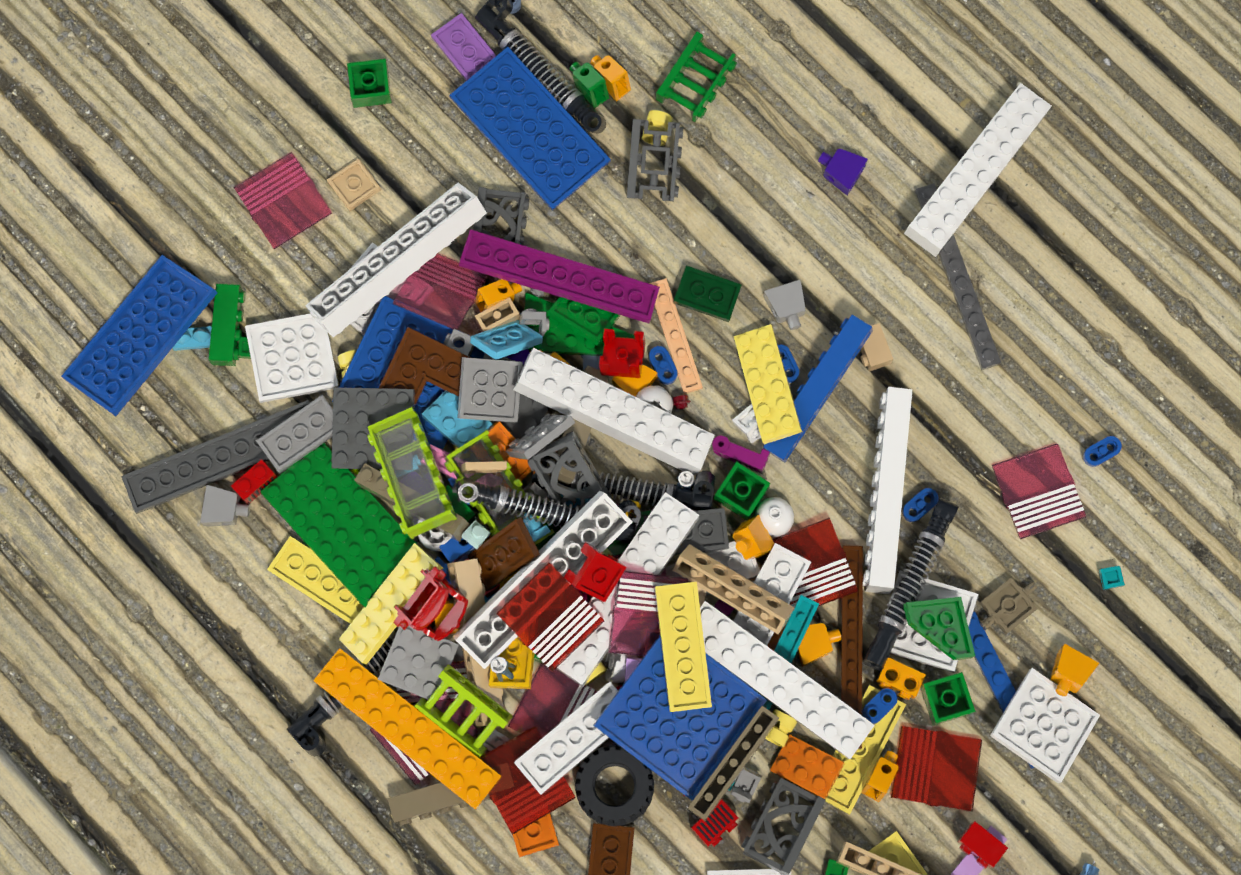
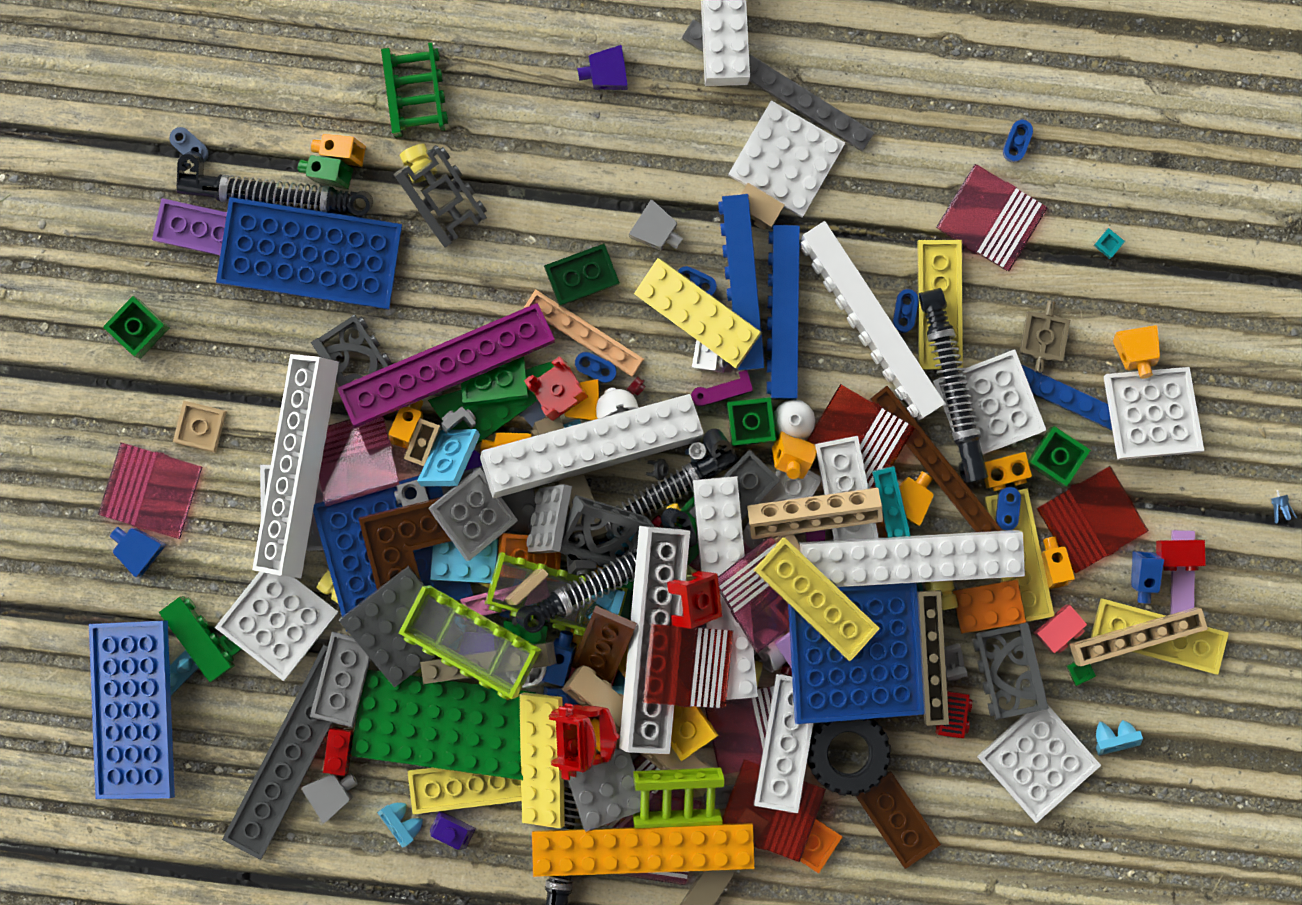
camera: 40 degrees left, 10 degrees up
light aqua plate [461,520,491,549] -> none
piece [491,657,515,682] -> none
green plate [903,597,975,660] -> none
none -> blue torso [110,527,166,578]
none -> medium azure tile [377,803,423,848]
none -> dark purple torso [430,811,476,850]
none -> dark grey plate [646,459,669,480]
none -> white plate [728,101,845,218]
none -> blue brick [766,225,800,400]
none -> light yellow plate [917,240,963,370]
none -> coral brick [1033,604,1087,653]
none -> blue torso [1131,551,1164,604]

